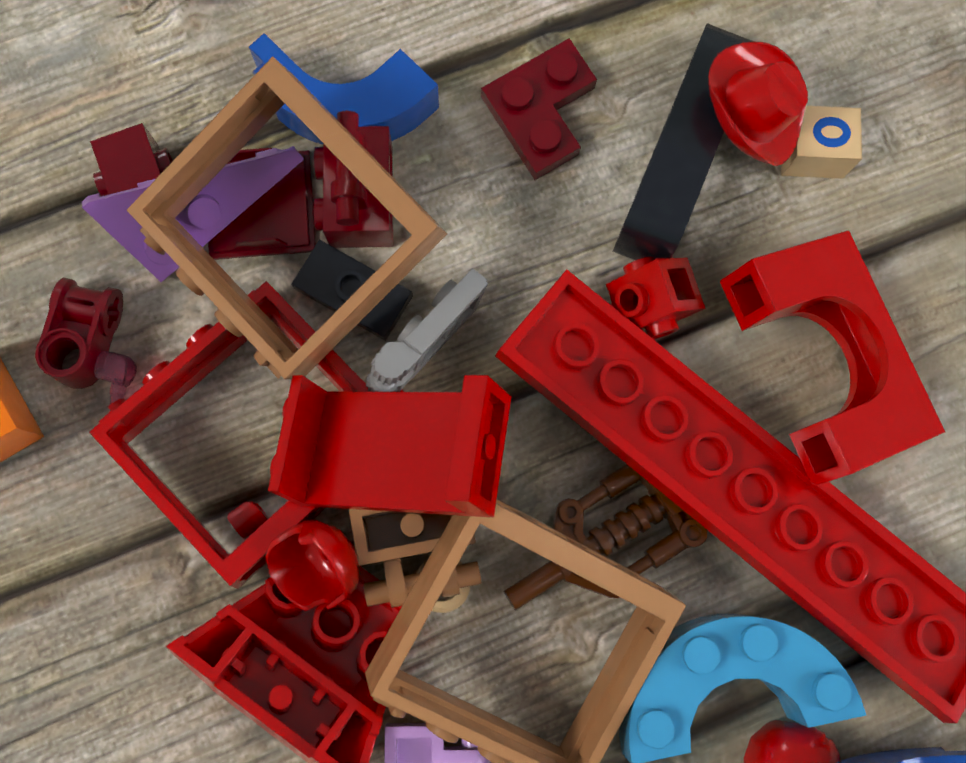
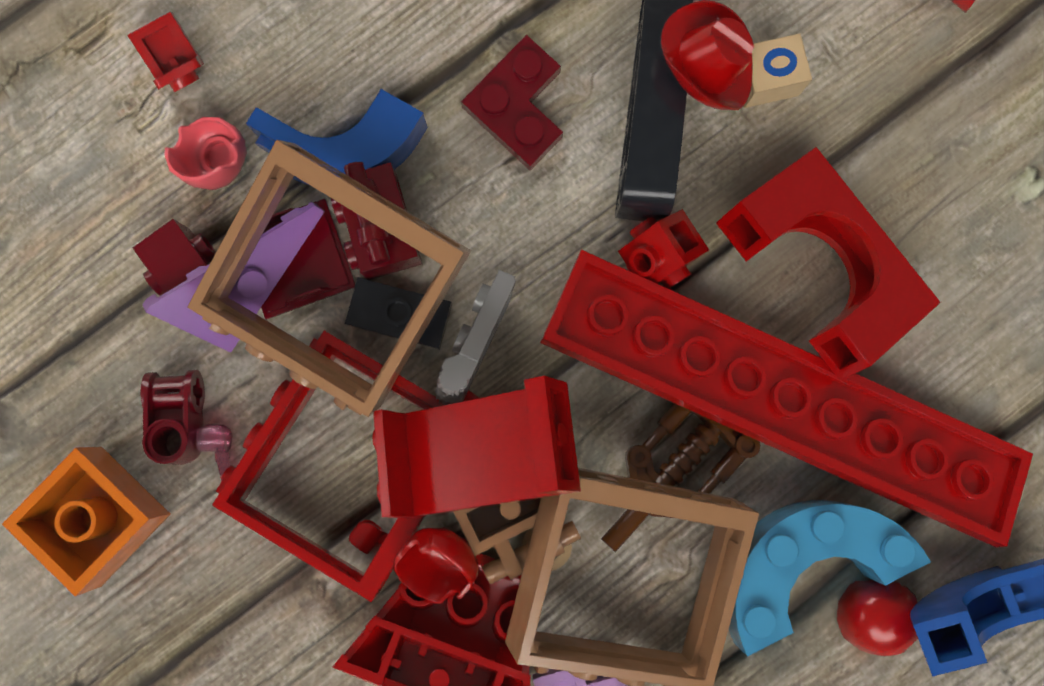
camera: 10 degrees left, 5 degrees up
none -> coral hair [164,117,247,190]

